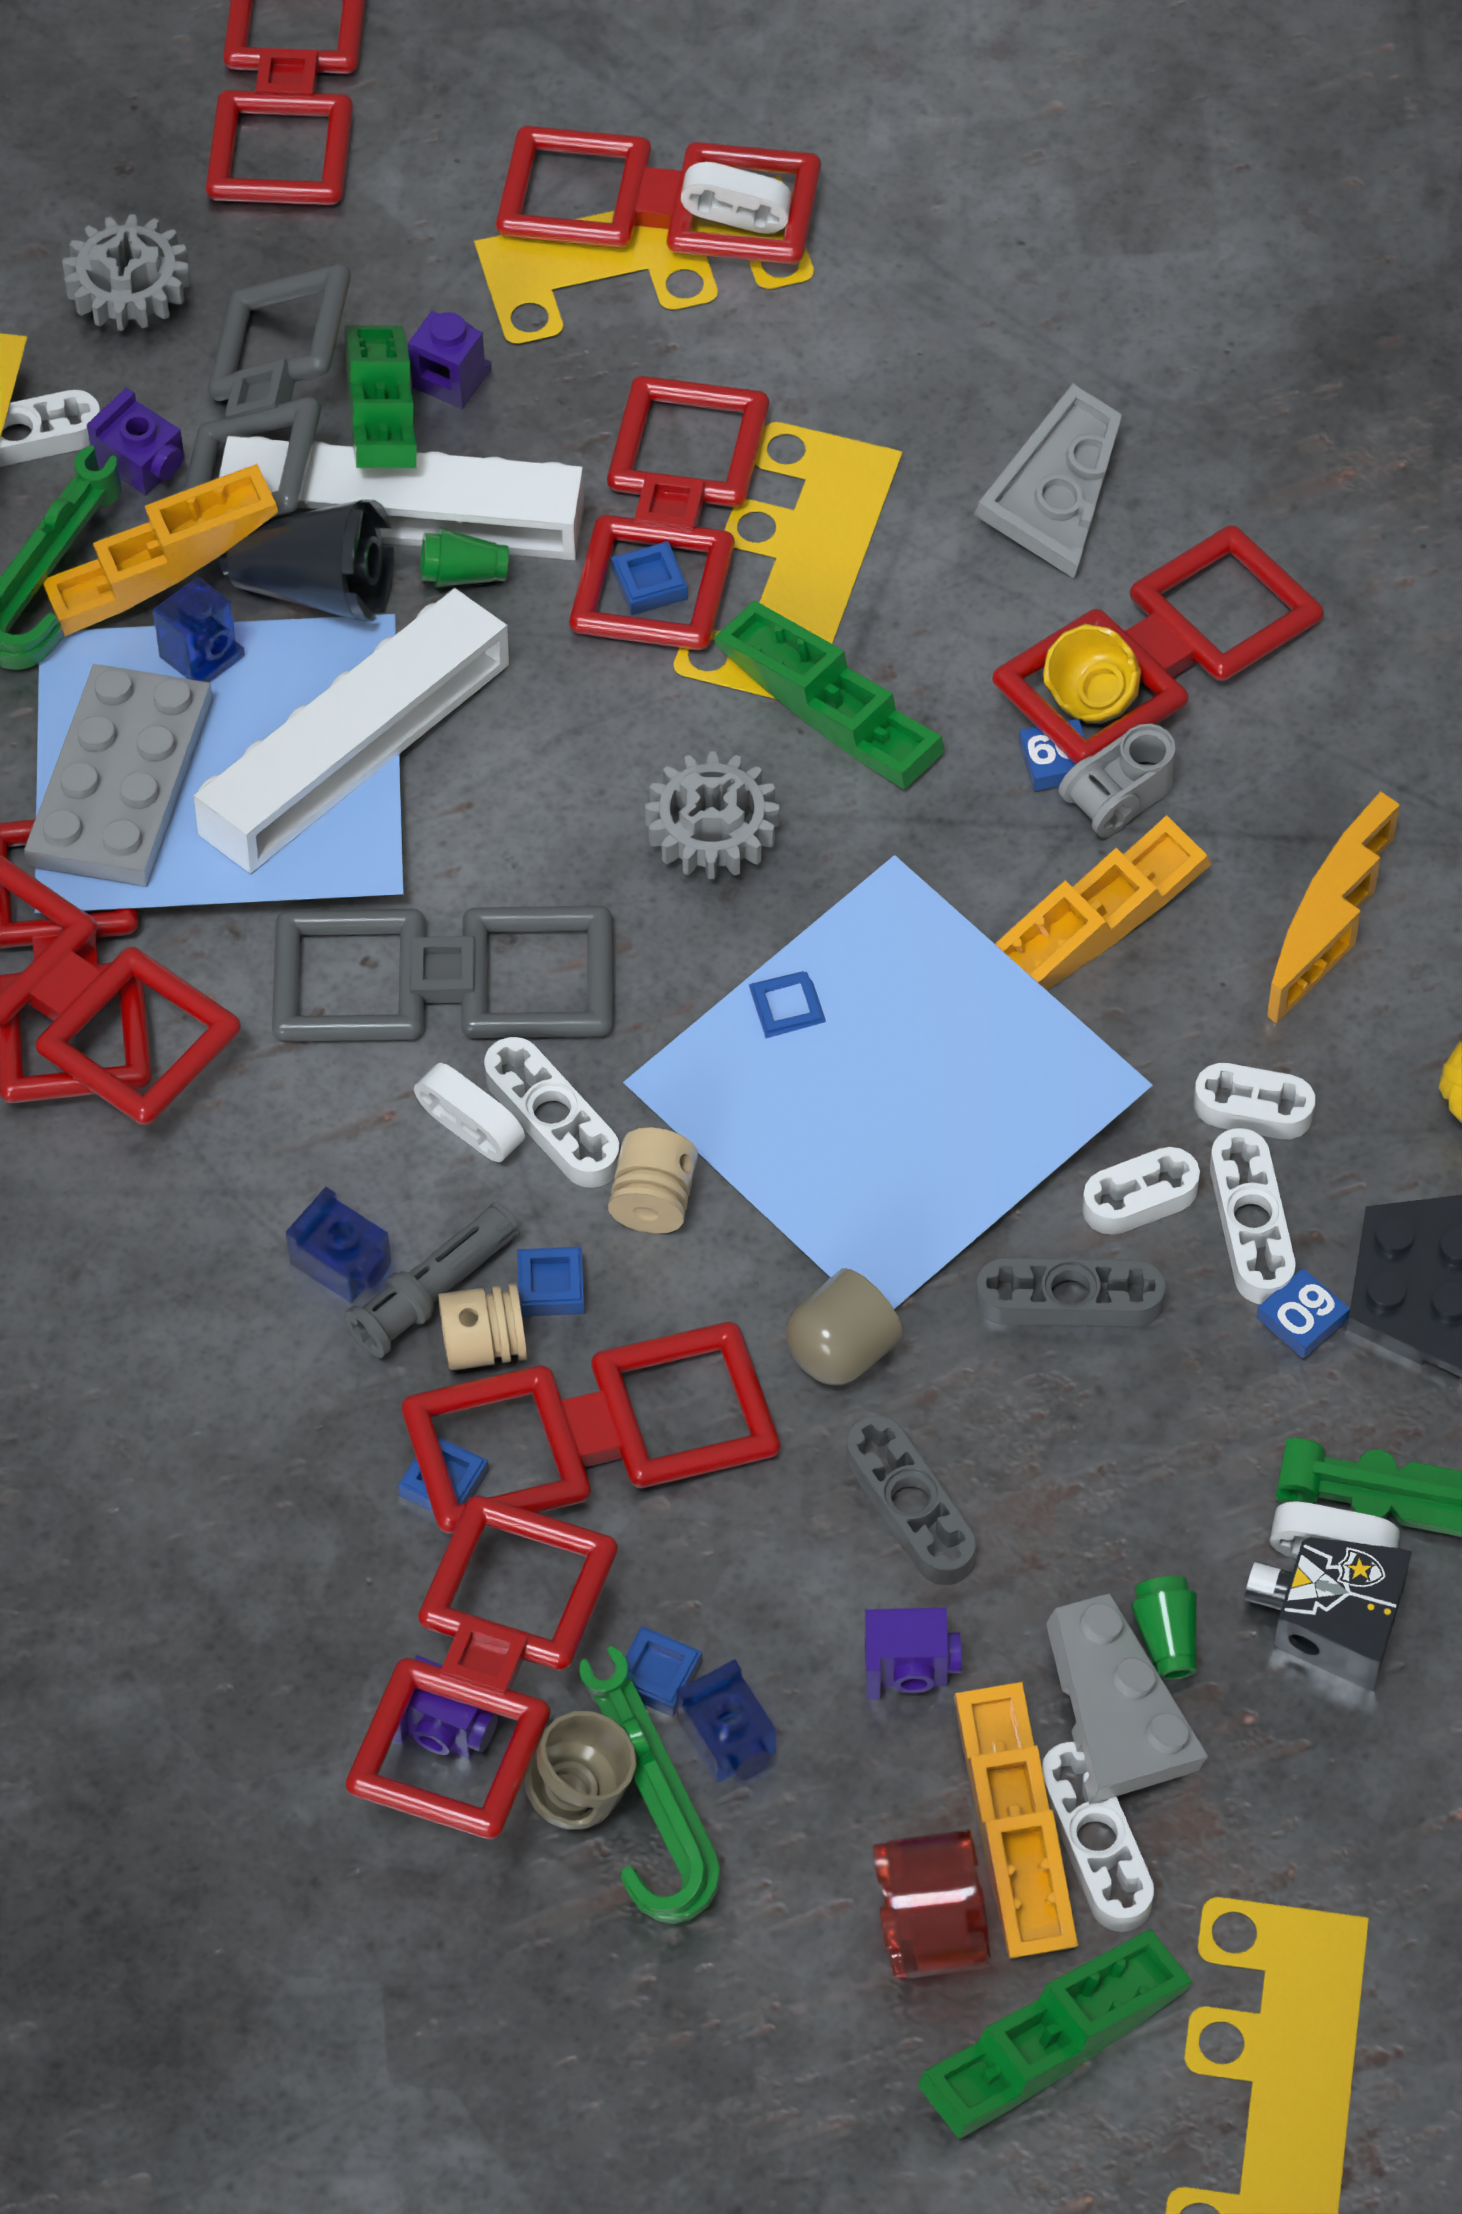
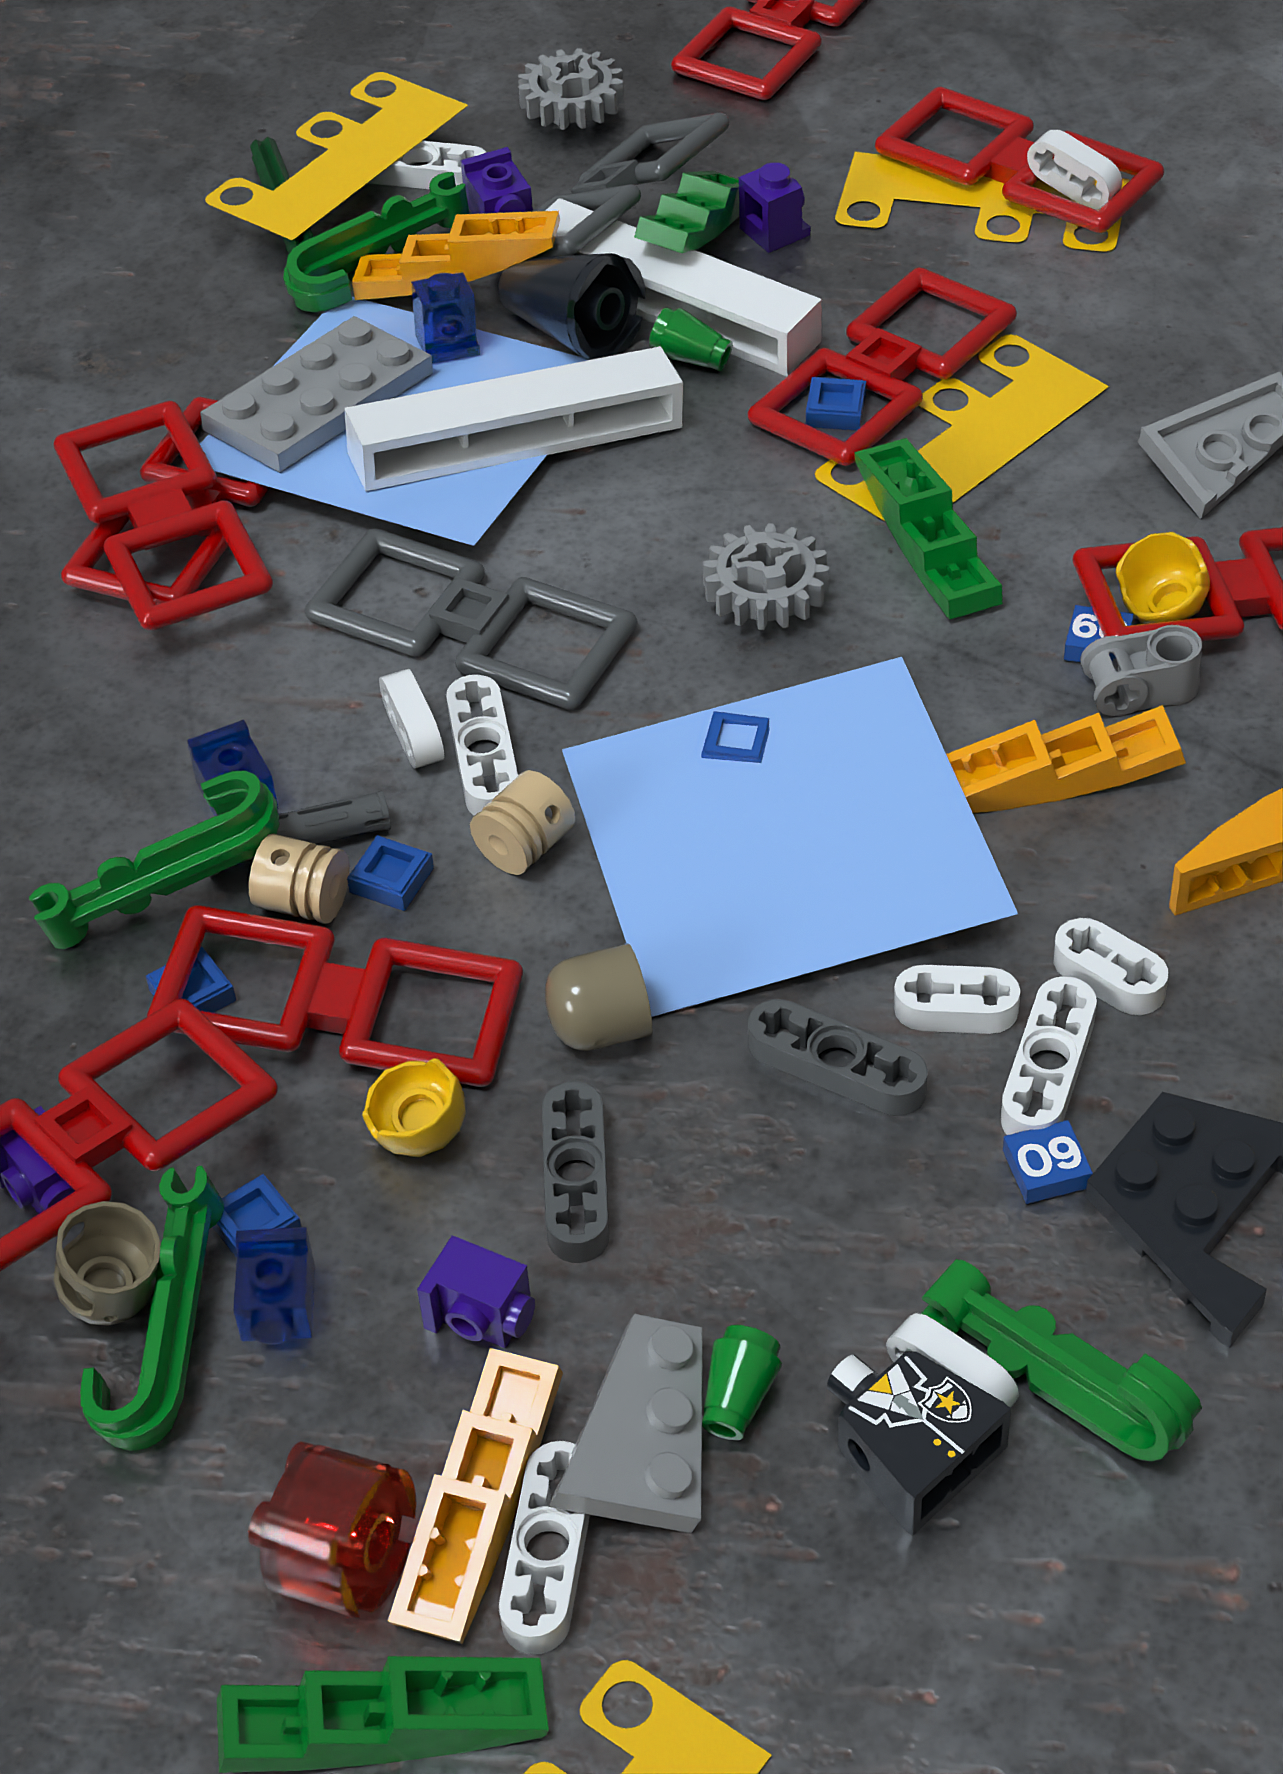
camera: 30 degrees right, 10 degrees down
none -> green piece [29,771,280,949]
none -> yellow hair [362,1058,466,1157]

